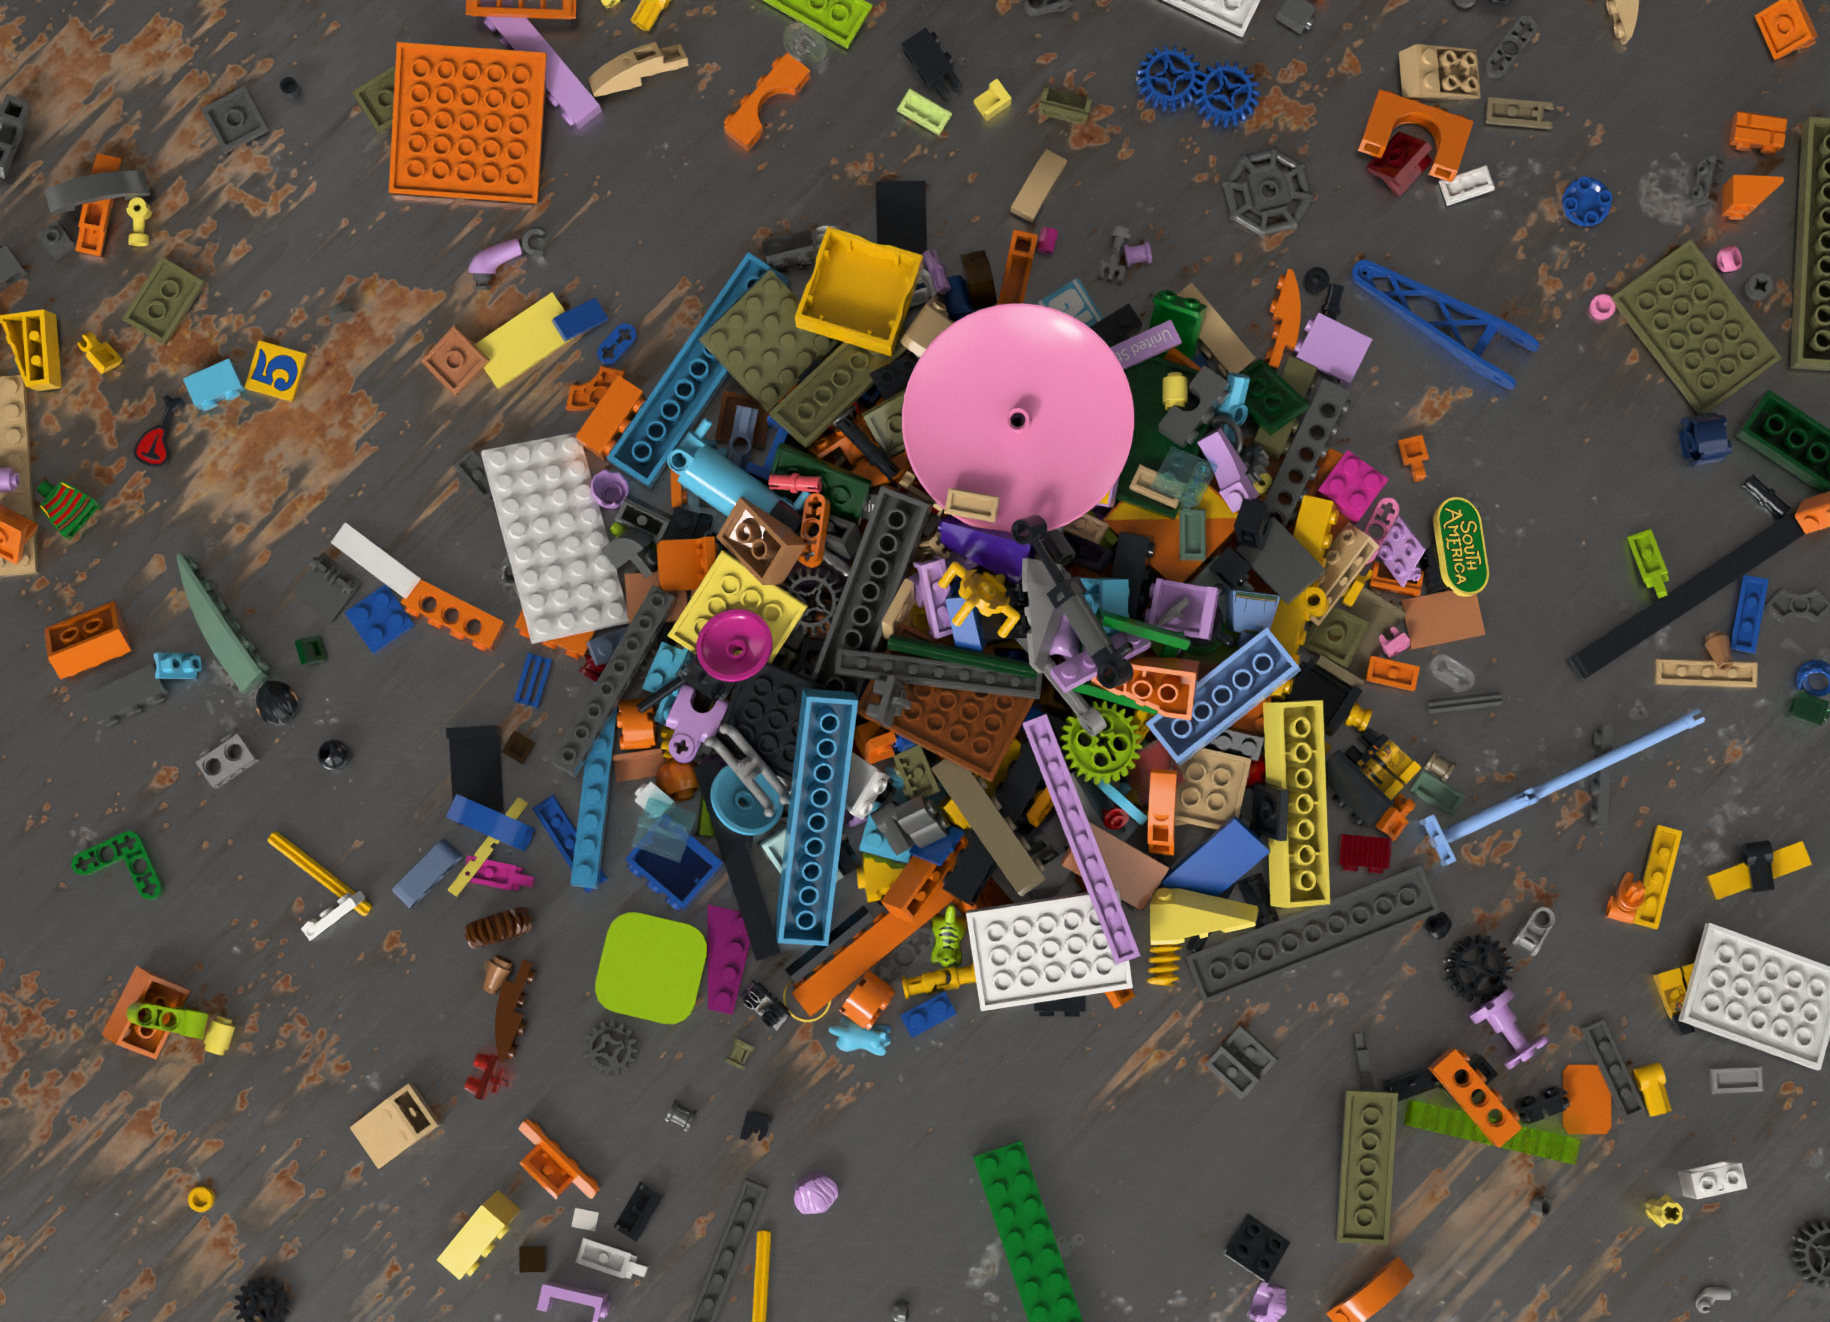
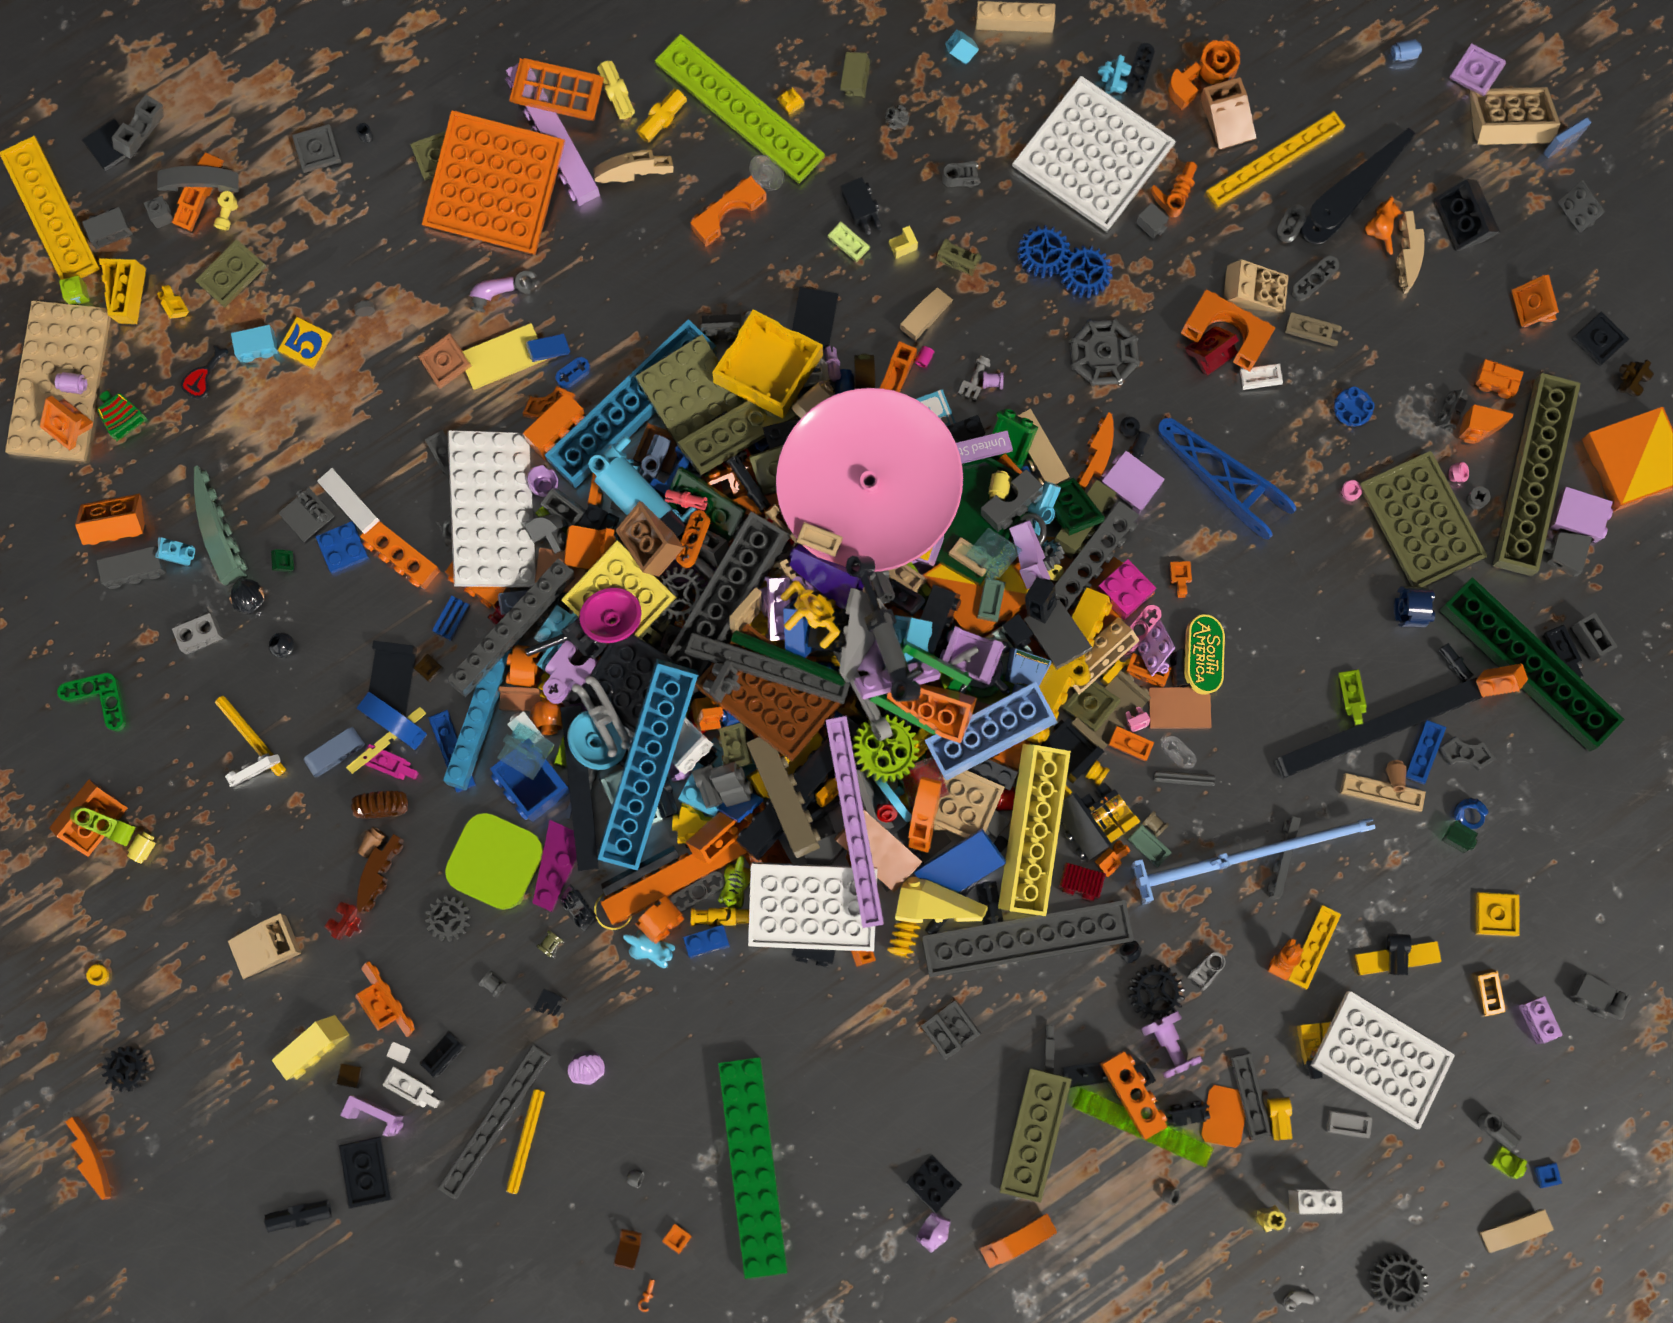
camera: 10 degrees right, 5 degrees down
black tile [1252,781,1289,841] -> none

